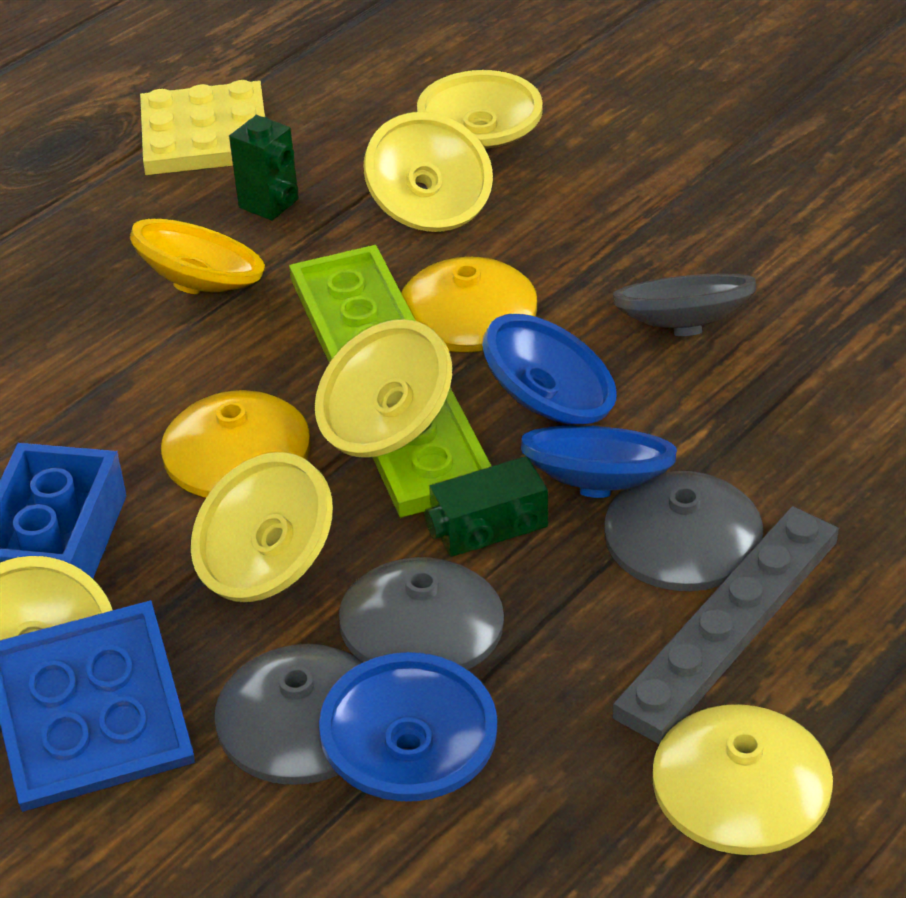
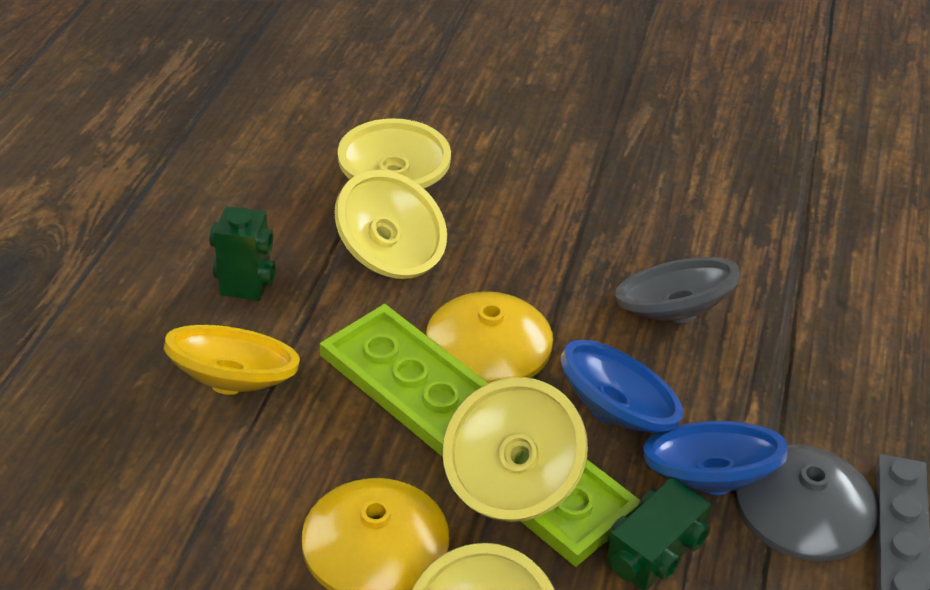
camera: 30 degrees left, 0 degrees up
light yellow plate [140,80,265,175] -> none

